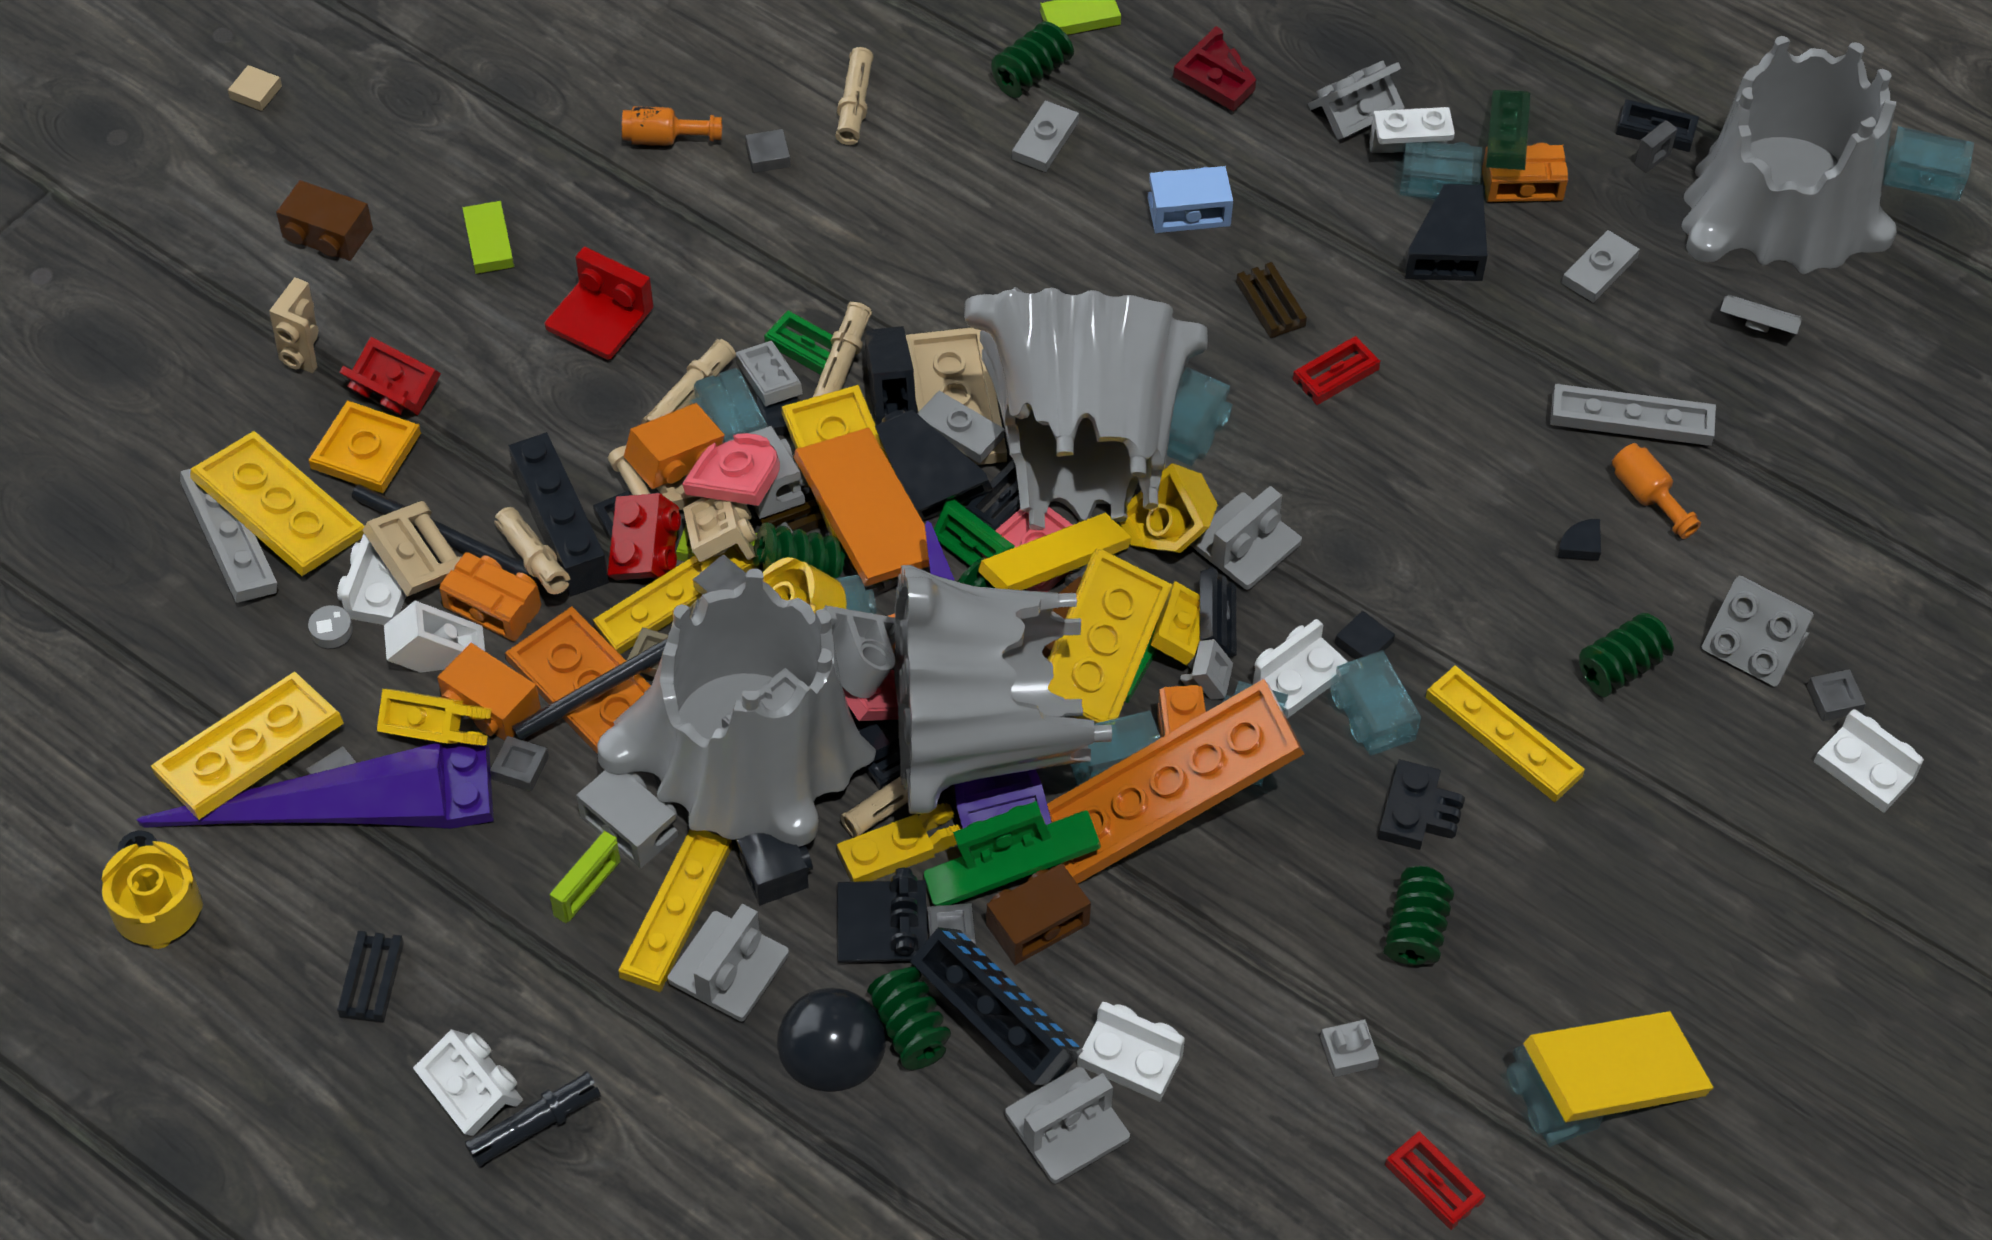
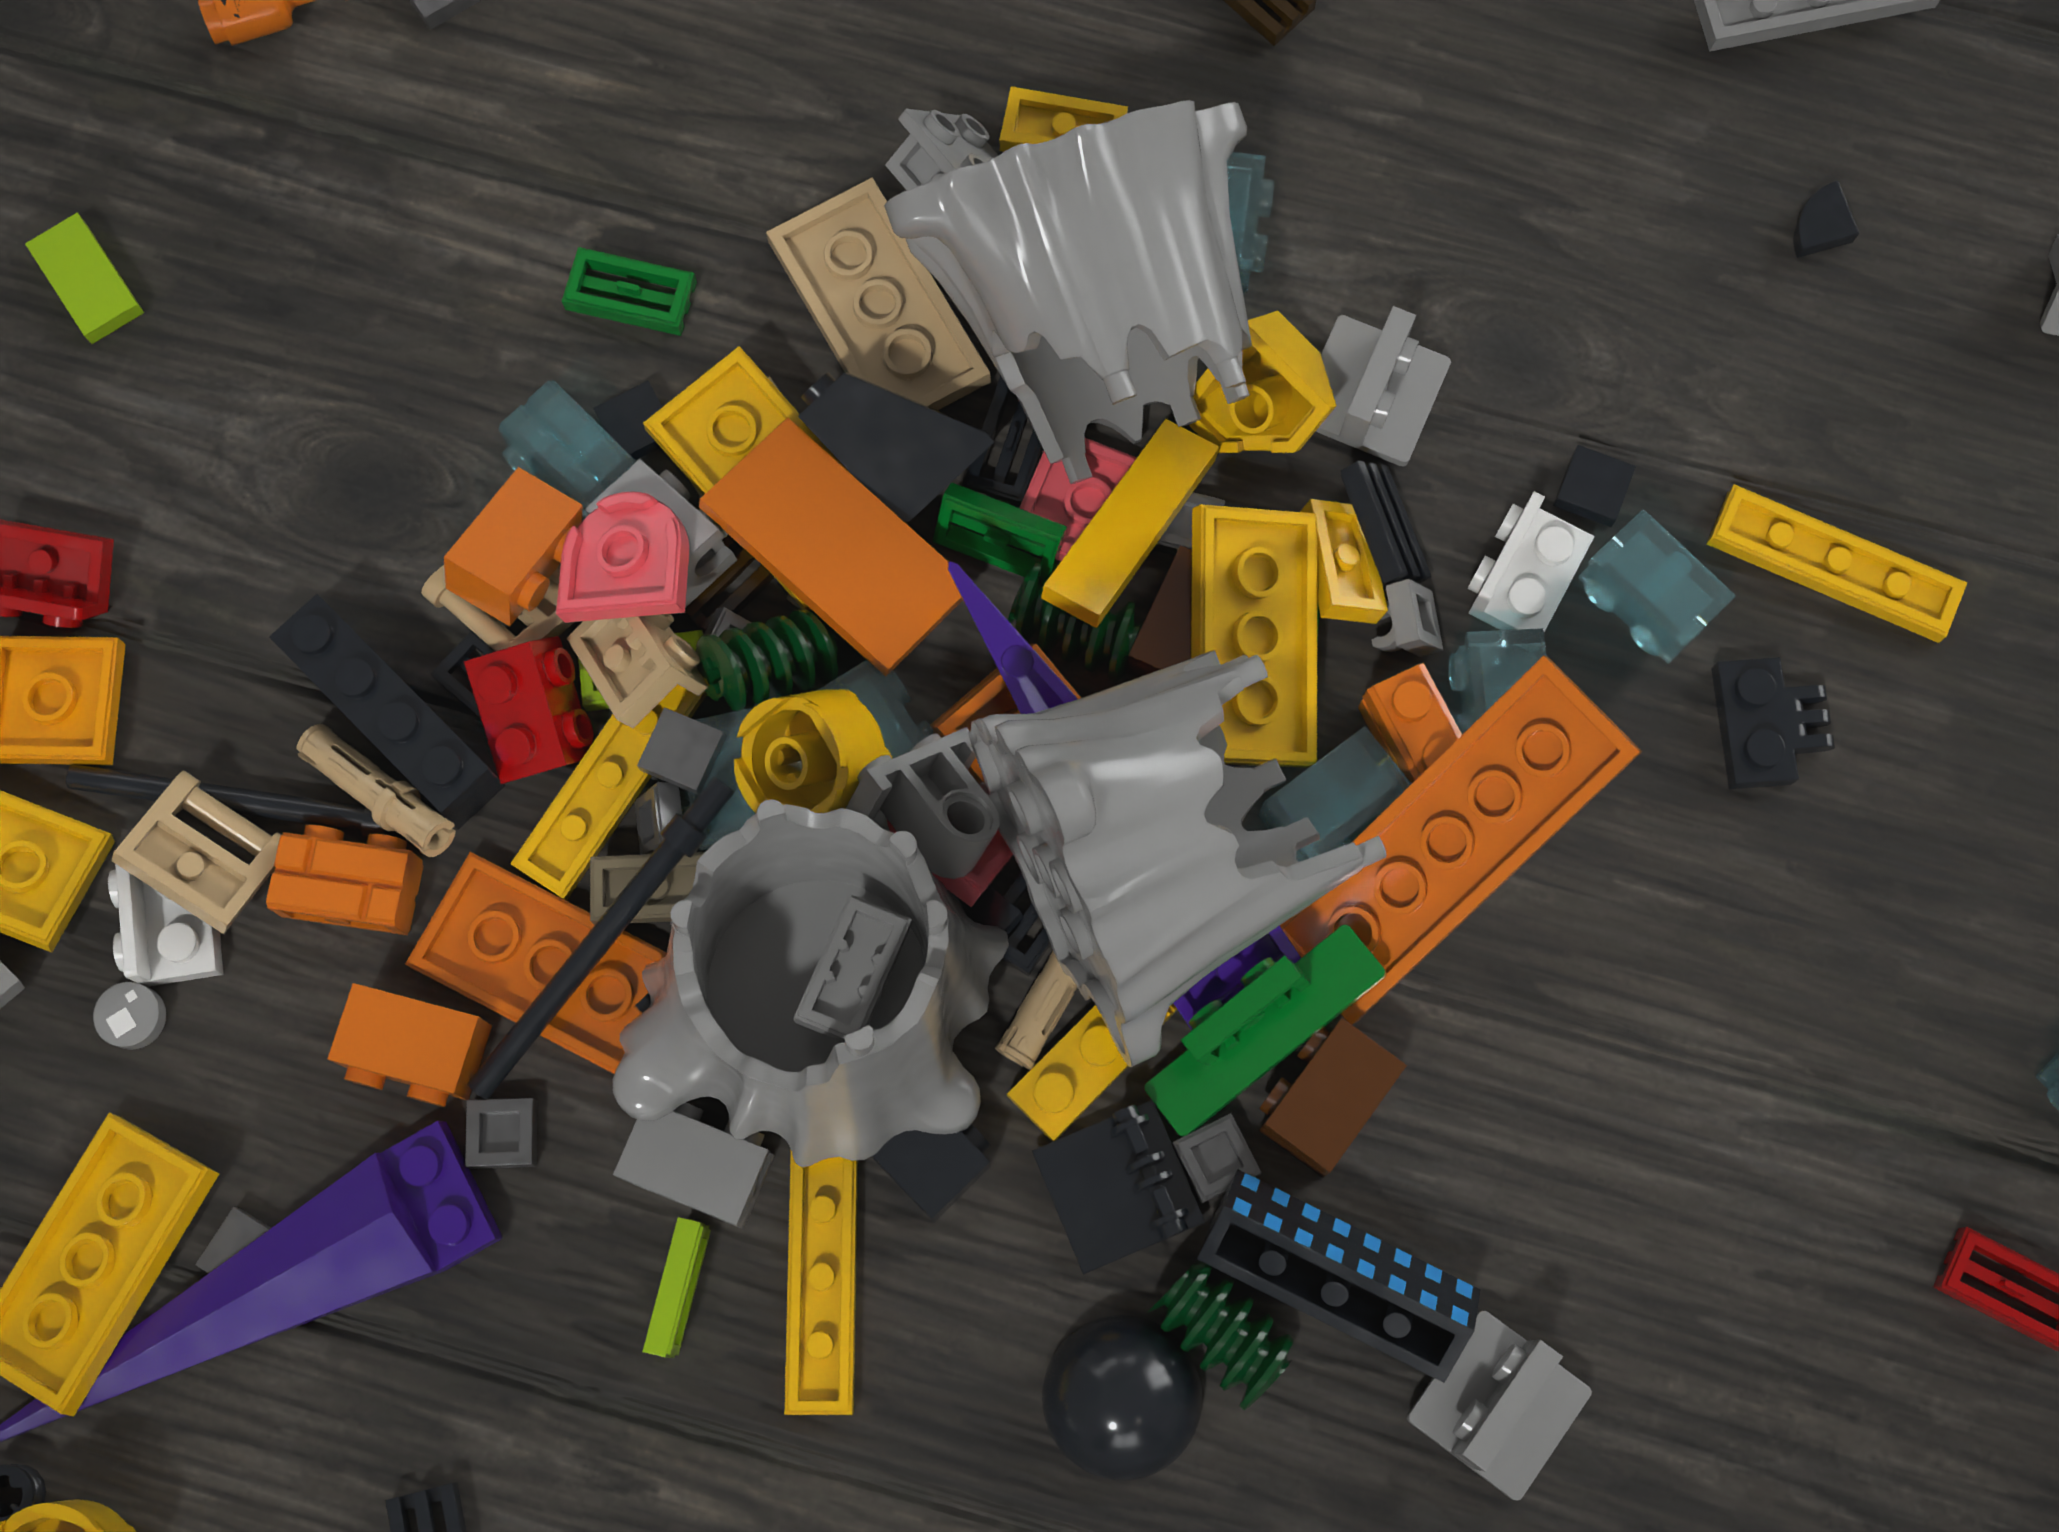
camera: 20 degrees left, 20 degrees up
yellow hinge [377,689,491,746] -> none
white slope [384,601,485,673] -> none
red bracket [545,246,654,360] -> none
tan pin [642,339,736,424] -> none
light grey bracket [668,904,789,1021] -> none
light grey plate [736,341,803,406] -> none
tan pin [812,302,872,398] -> none
black slope [864,326,917,426] -> none
light grey plate [917,390,1004,463] -> none
white bracket [1077,1002,1185,1102] -> none
red tile [1292,336,1381,405] -> none
light grey tile [1320,1019,1379,1077] -> none
dark green piece [1383,866,1454,965] -> none
dark green piece [1579,613,1674,698] -> none
orange piece [1612,443,1701,539] -> none

